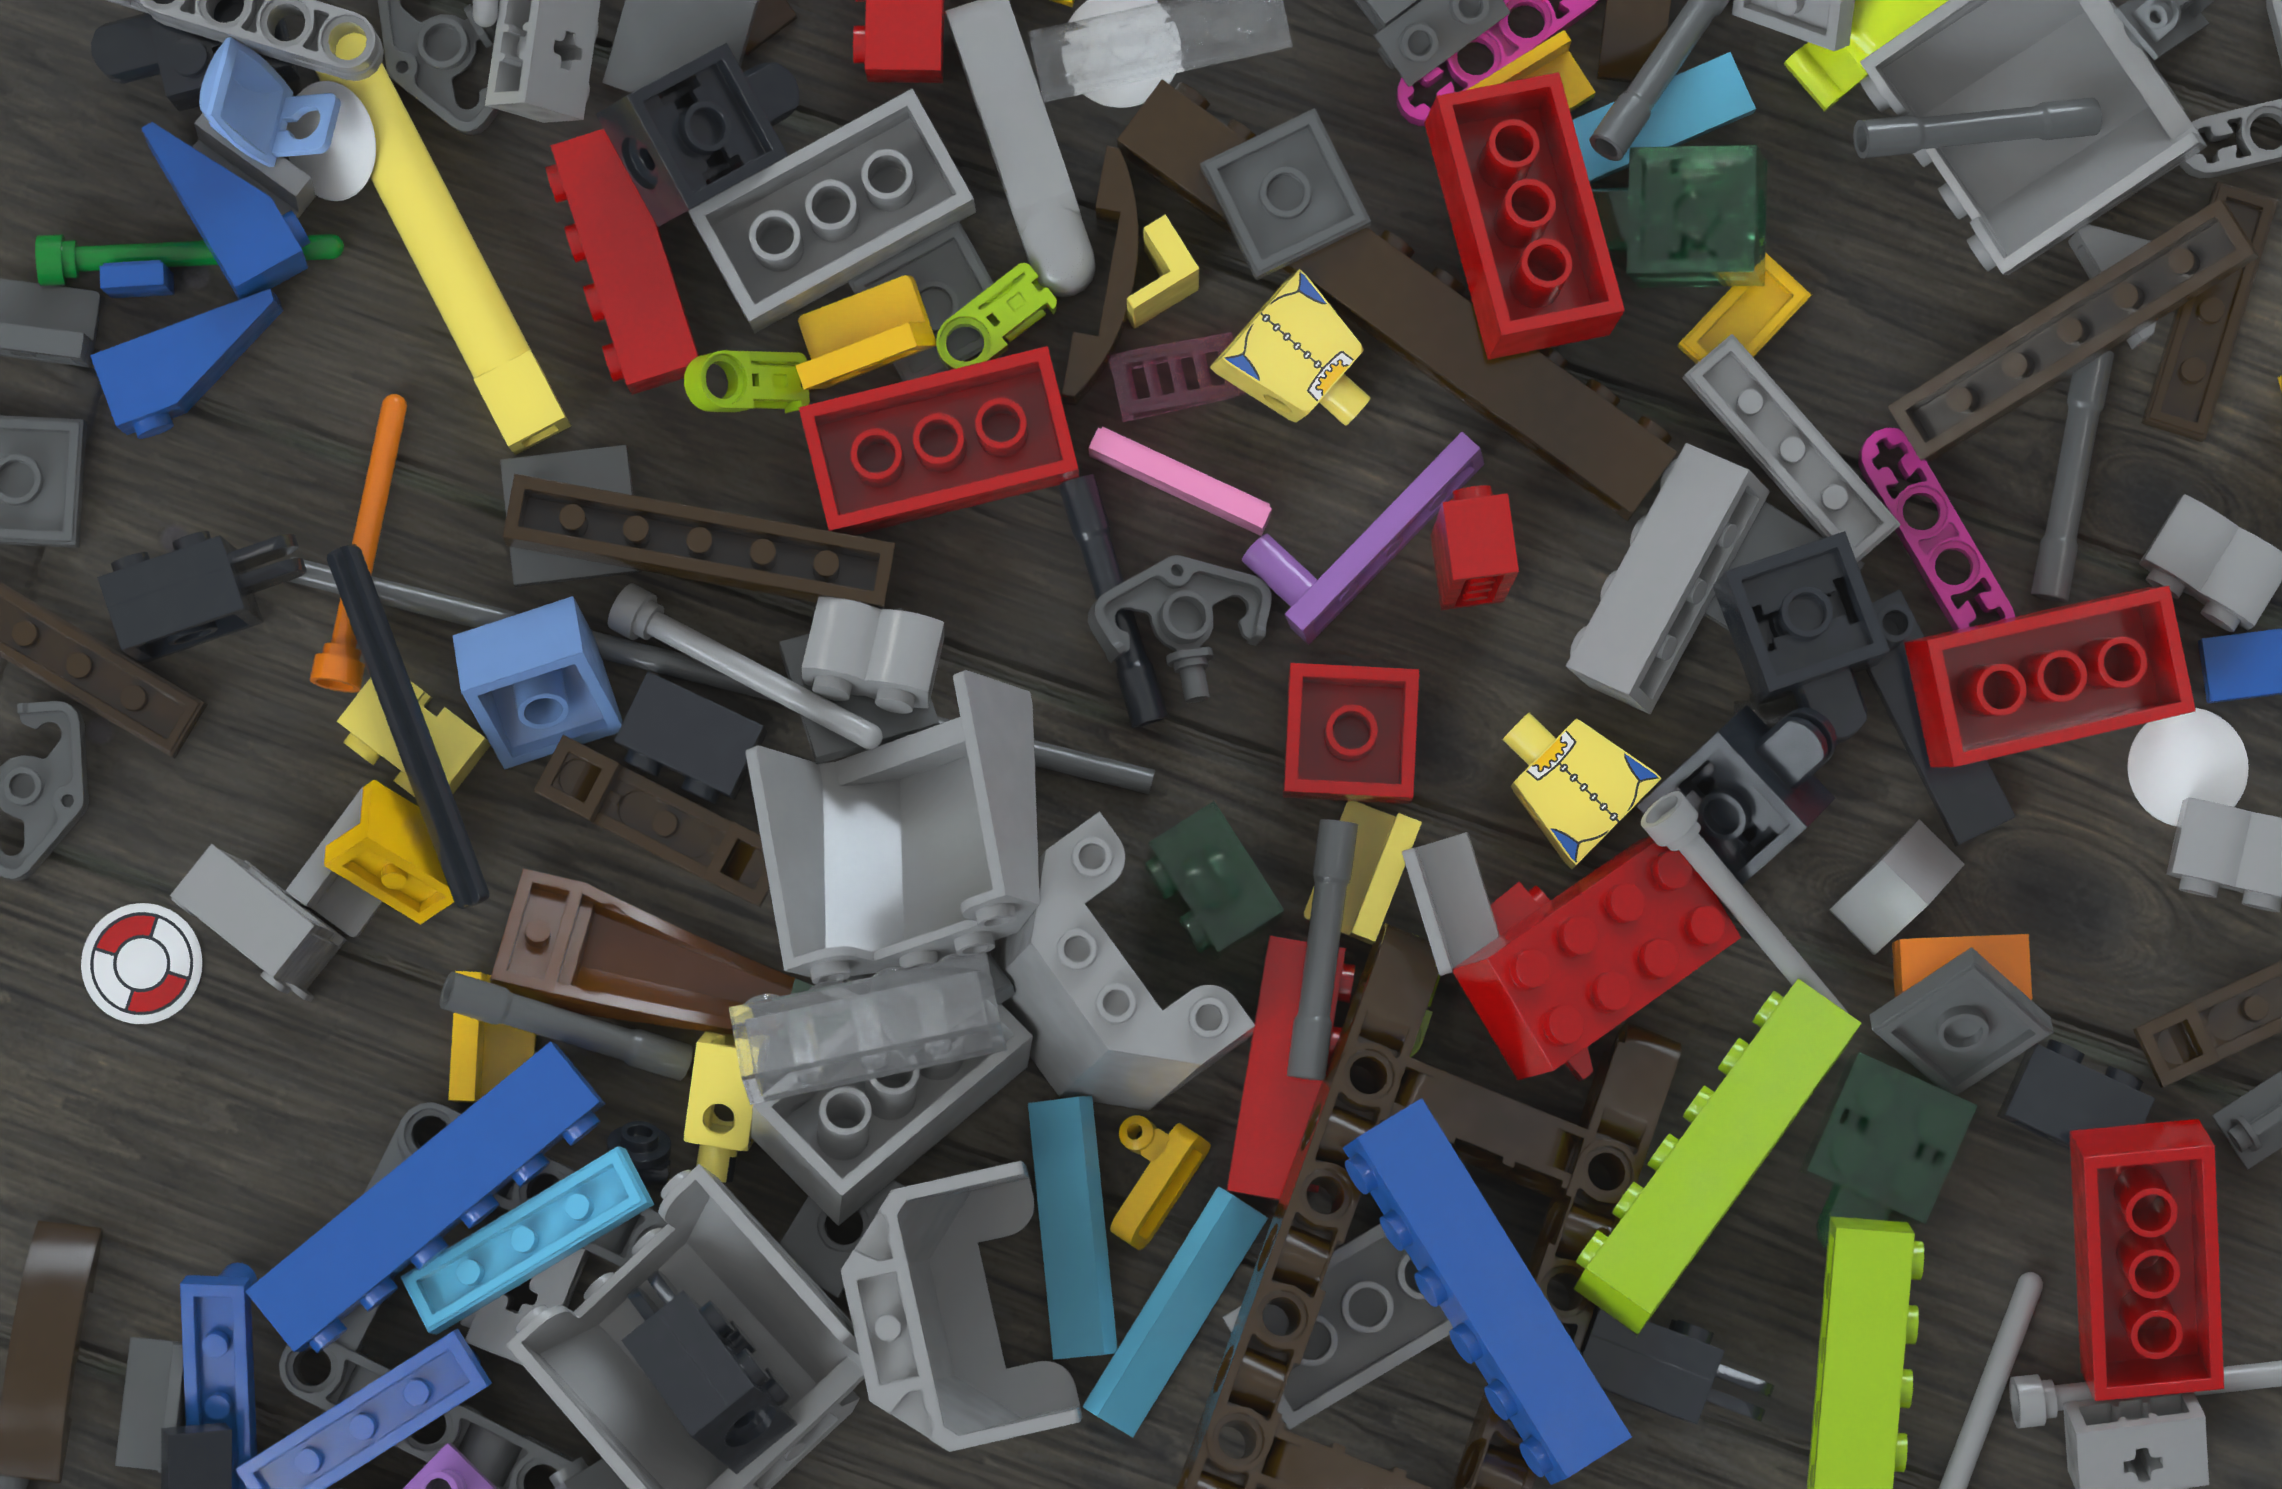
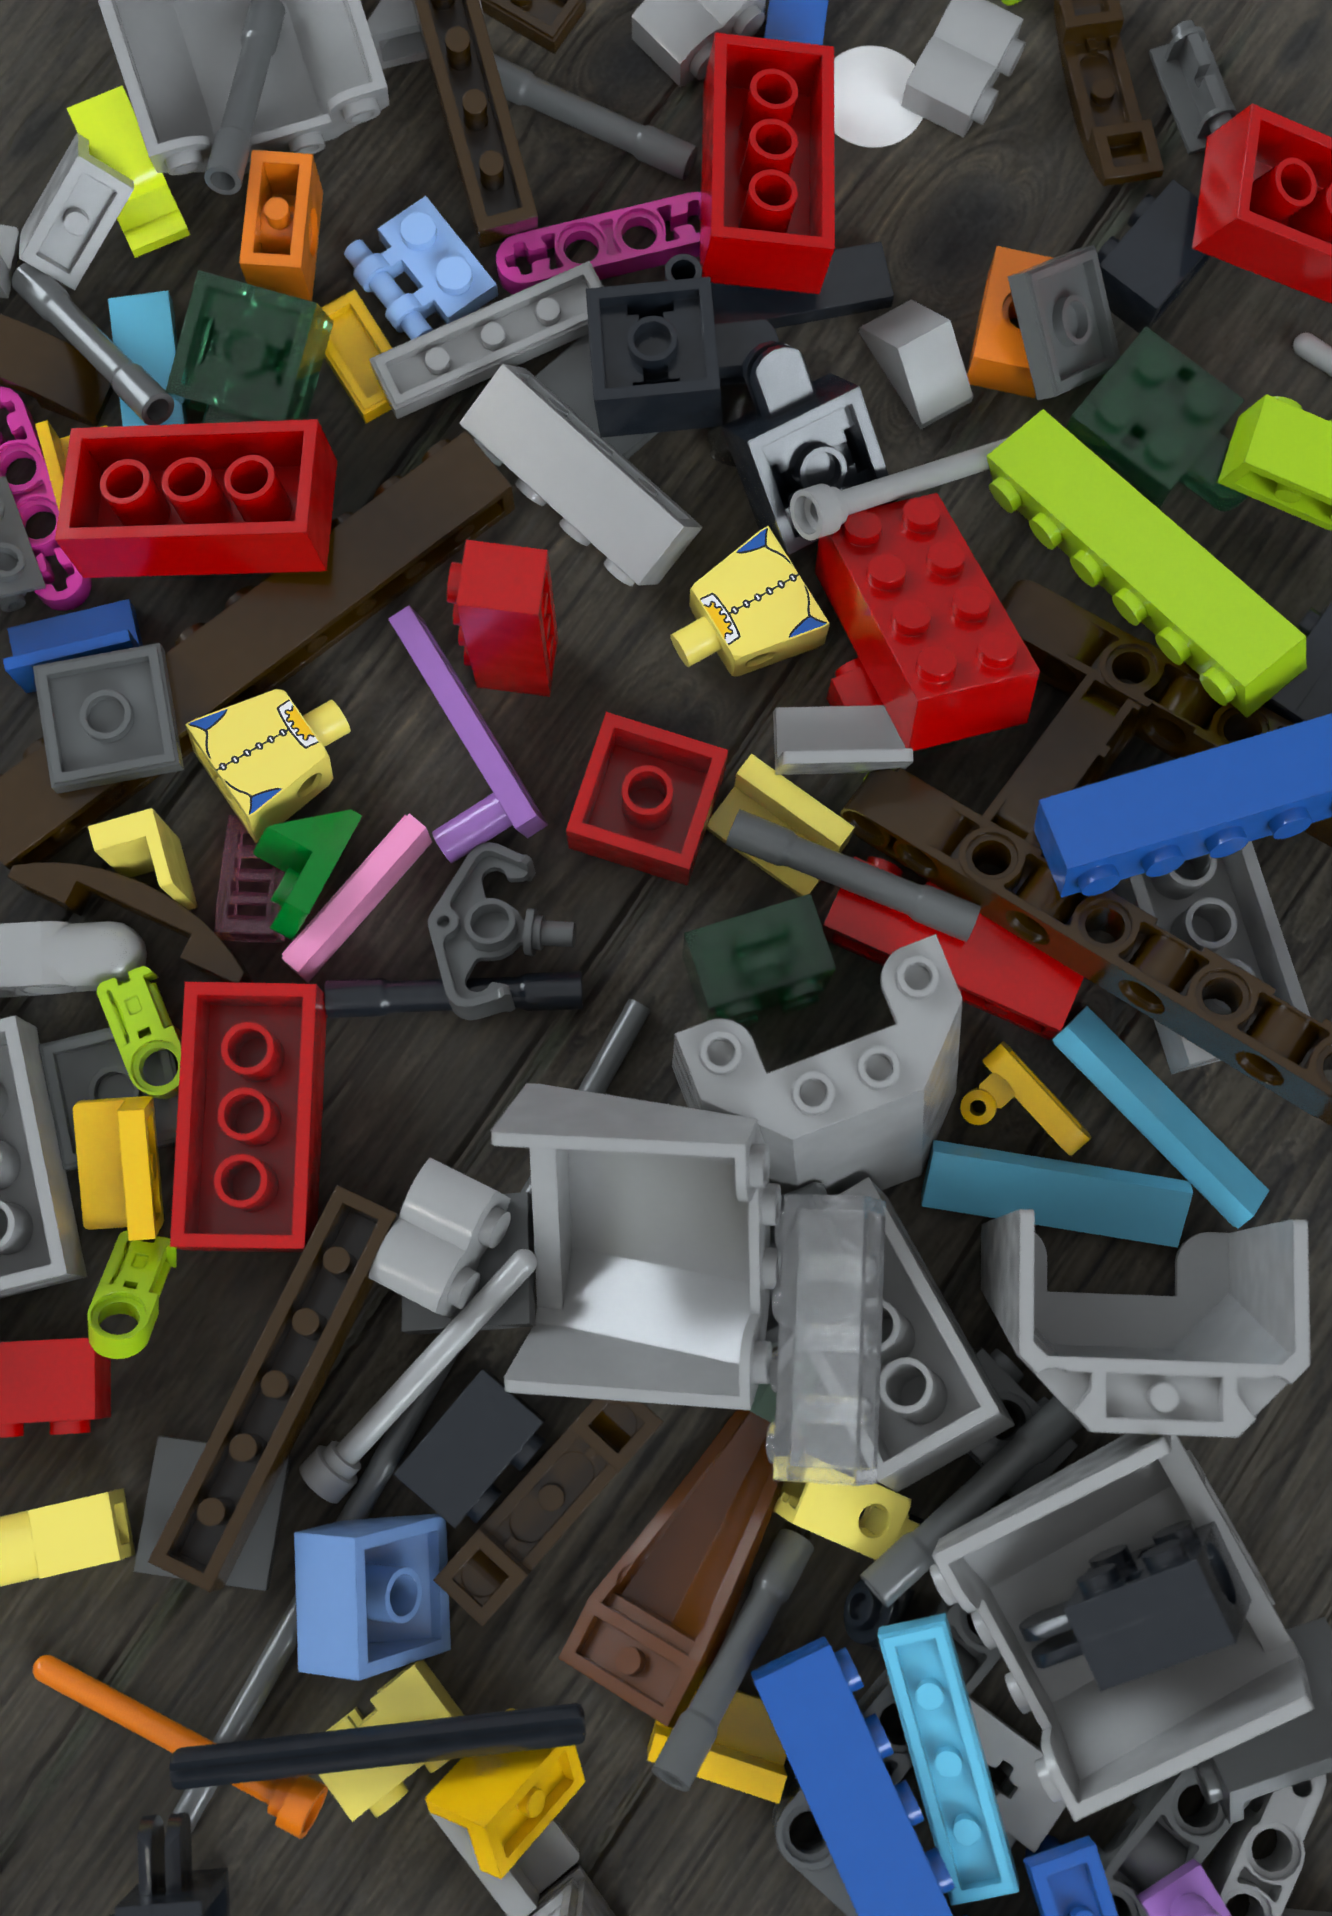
camera: 80 degrees left, 5 degrees down
none -> blue panel [3,599,143,693]
none -> orange brick [239,150,323,302]
none -> green slope [253,809,362,940]
none -> light blue plate [344,196,498,340]
none -> dark grey piece [860,1395,1083,1608]

